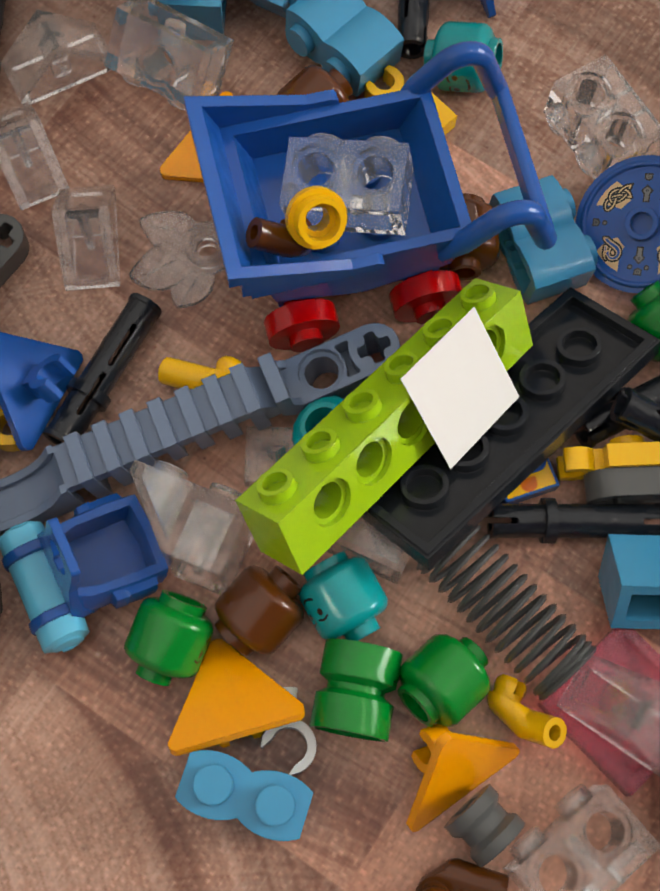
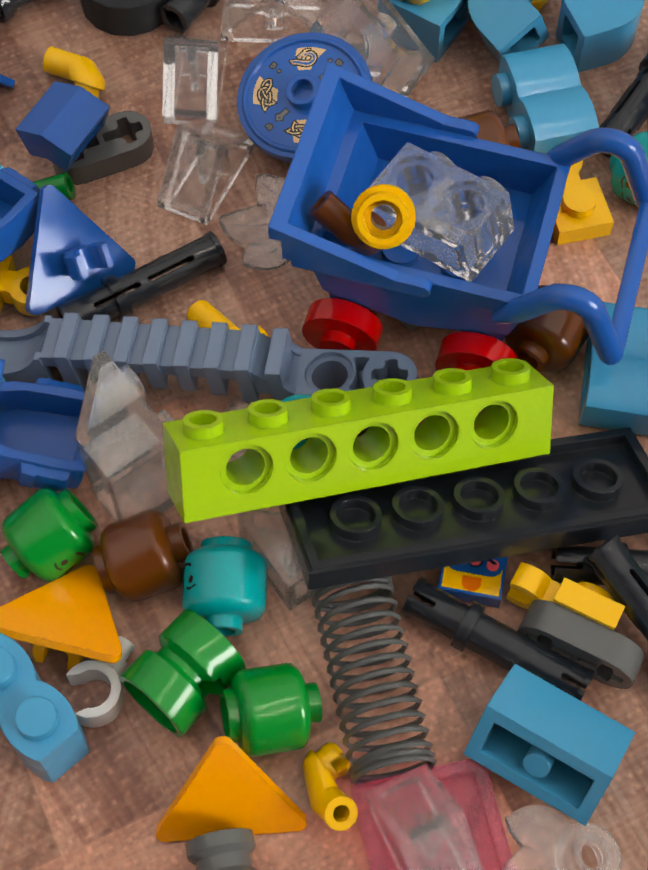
camera: 35 degrees right, 10 degrees down
white sticker [400,307,519,469] -> none
none -> blue shield [237,32,373,162]

